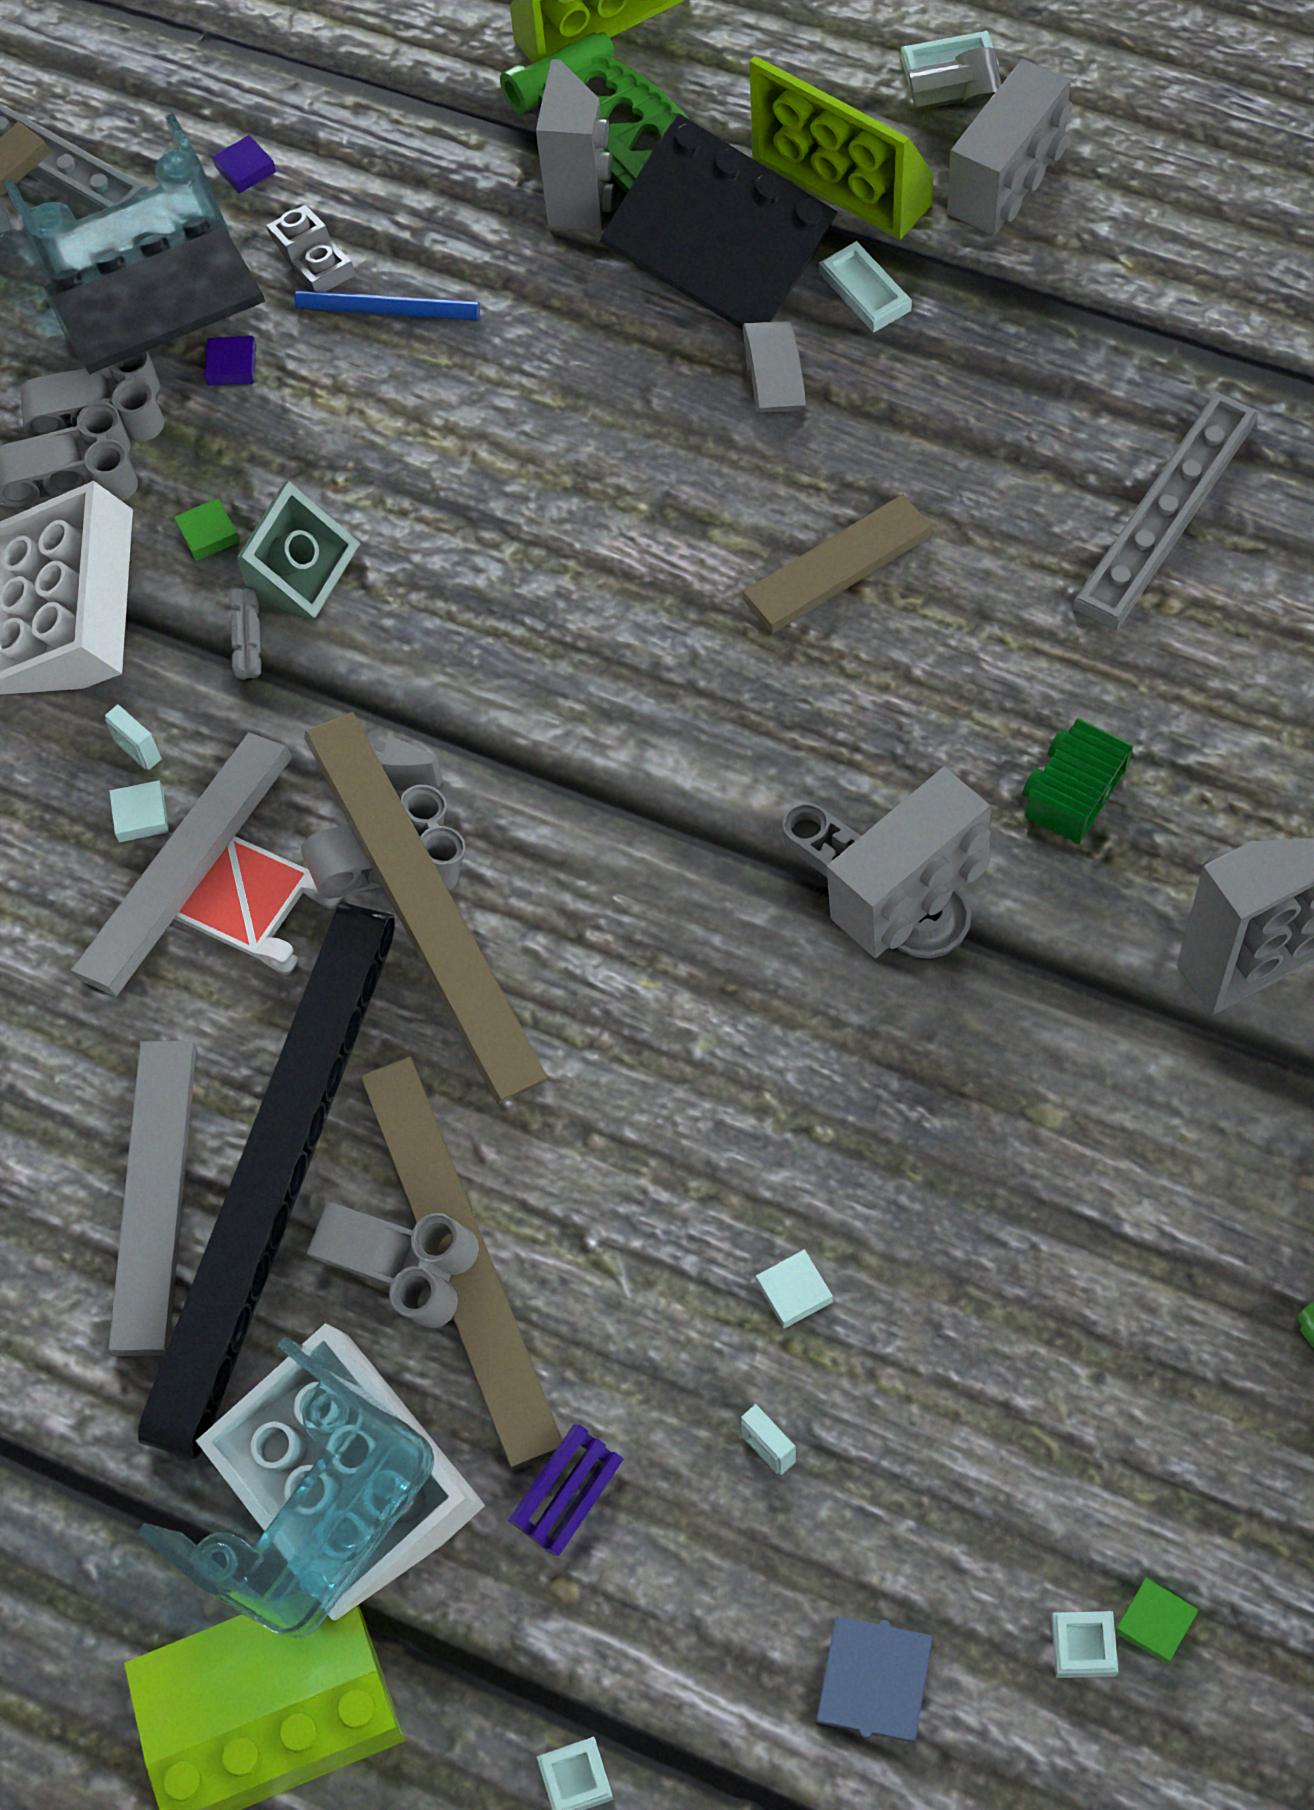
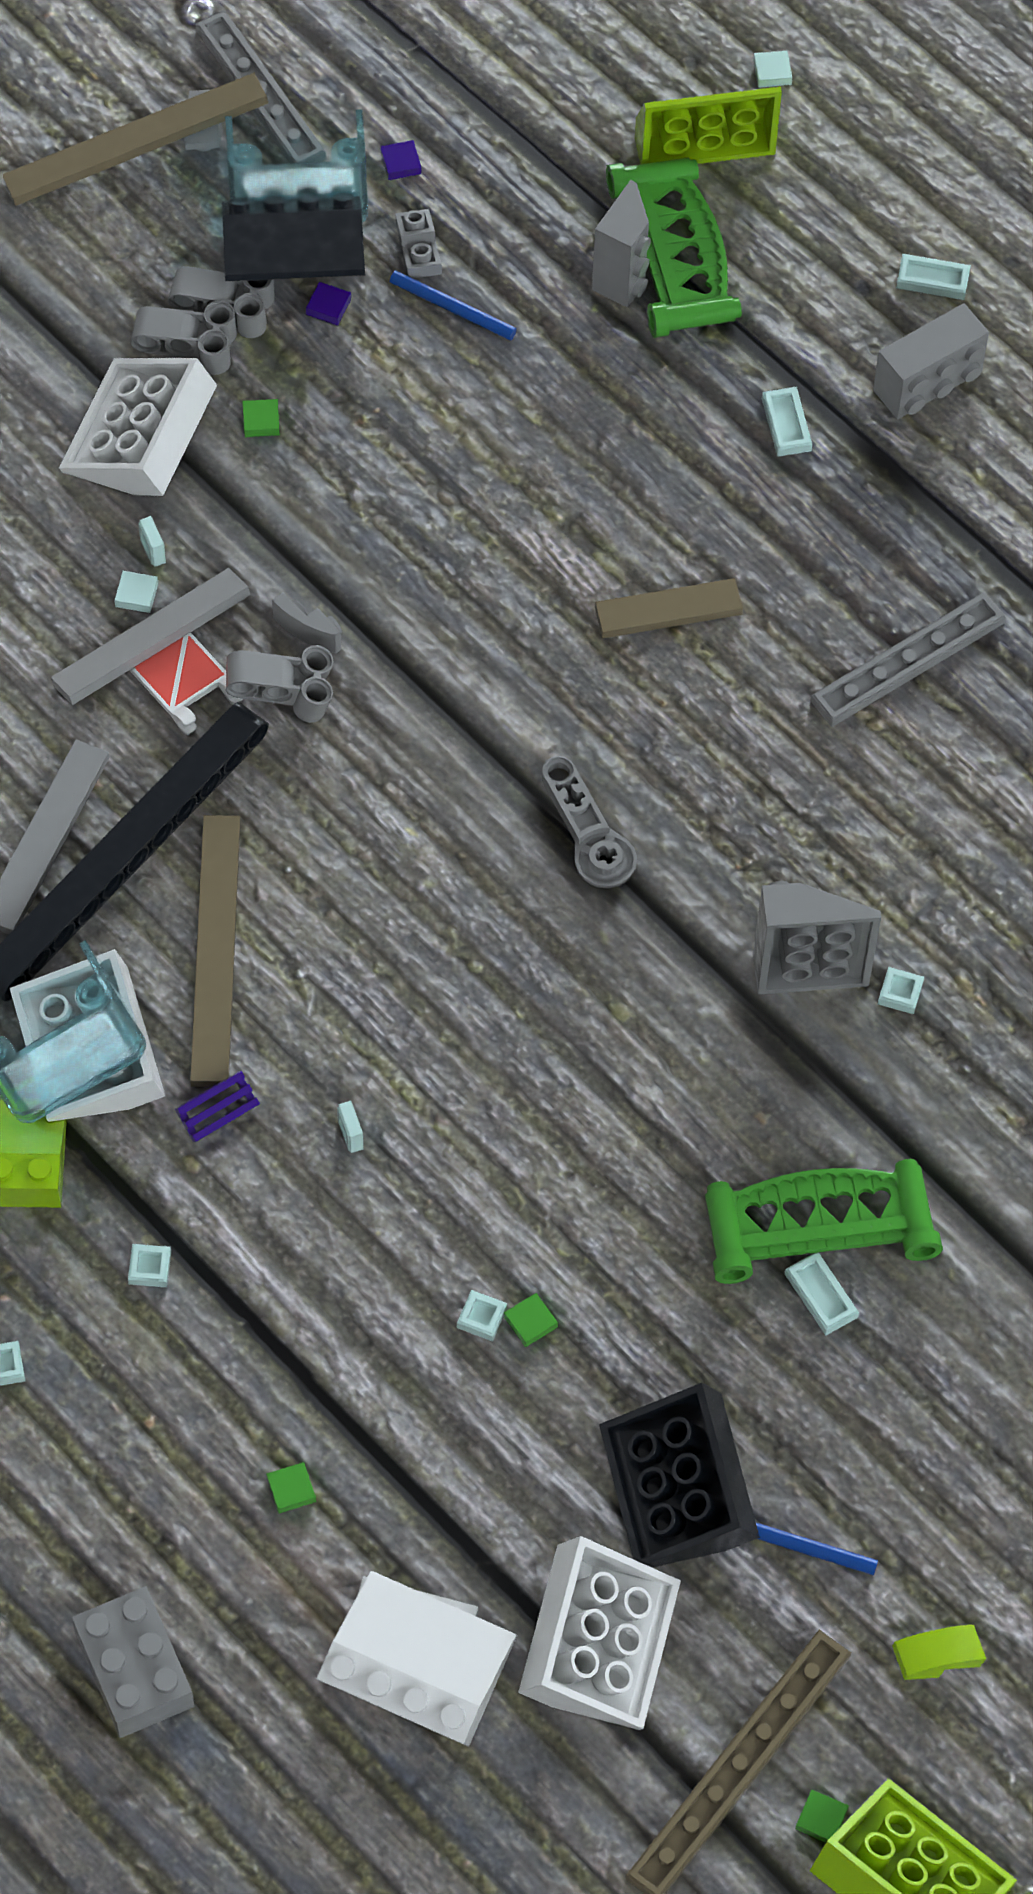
camera: 15 degrees right, 0 degrees up
light grey axle [230,588,261,680] -> none
sand green slope [237,481,360,620] -> none
dark tan tile [304,712,548,1105] -> none
light grey piece [306,1202,479,1328] -> none
black slope [600,113,838,330] -> none
light grey slope [743,321,806,413] -> none
lime slope [749,56,934,240] -> none
light aqua tile [756,1249,833,1329] -> none
sand blue piece [817,1616,933,1743] -> none
light grey brick [826,766,991,959] -> none
light grey piece [909,47,1001,112] -> none
green brick [1022,718,1133,844] -> none

